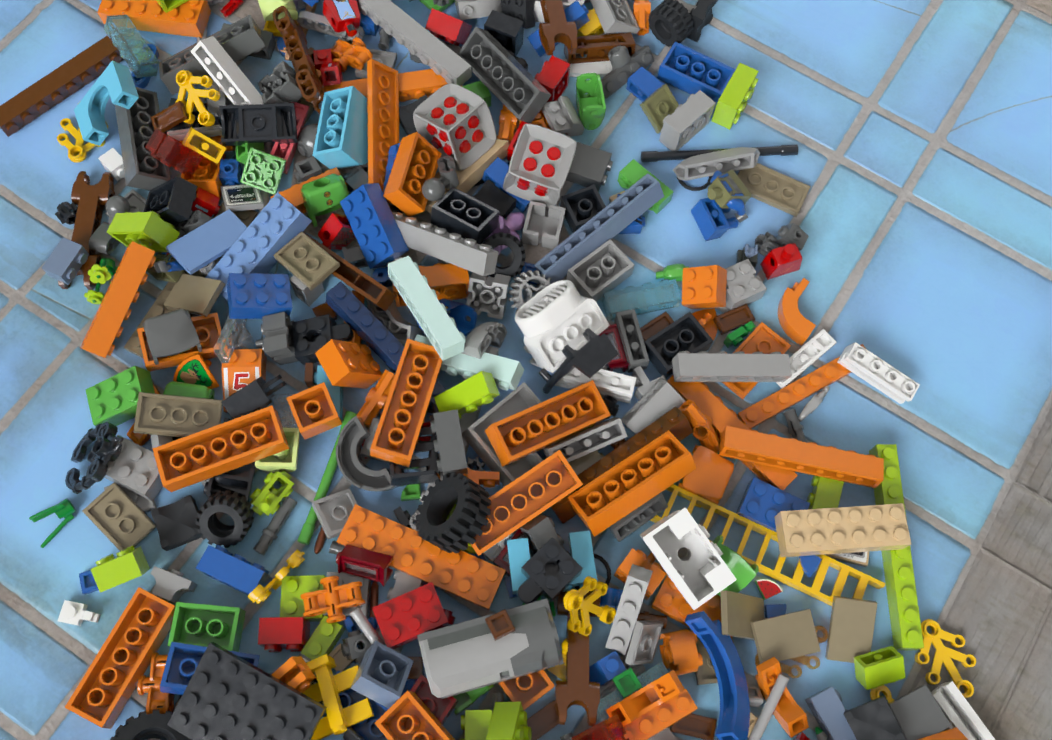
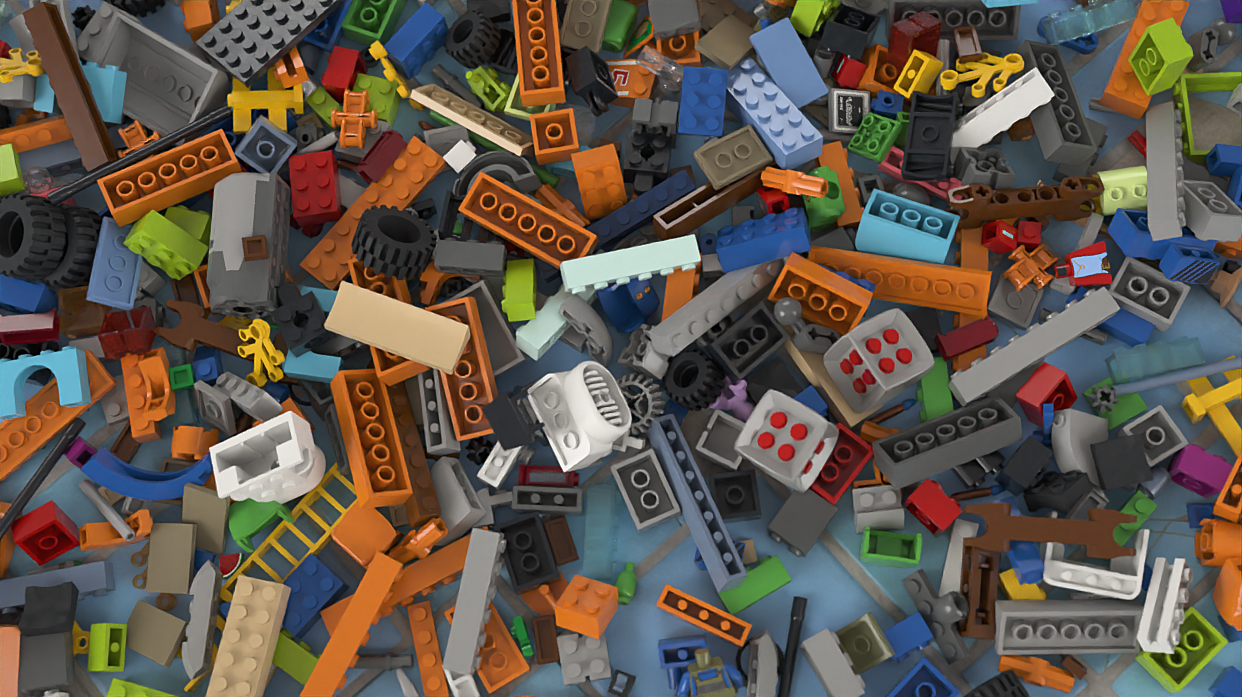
camera: 120 degrees right, 5 degrees up
none -> light grey brick [182,560,223,680]
none -> dark grey arch [298,379,335,422]
none -> tan arch [324,281,471,375]
none -> black plate [360,47,380,68]
none -> tan arch [410,83,535,159]
none -> white brick [443,139,477,174]
none -> orange brick [656,584,752,649]
none -> orange piece [761,167,829,198]
none -> dark red window [933,315,999,362]
none -> copper piece [949,485,1006,501]
none -> blue brick [1032,404,1054,447]

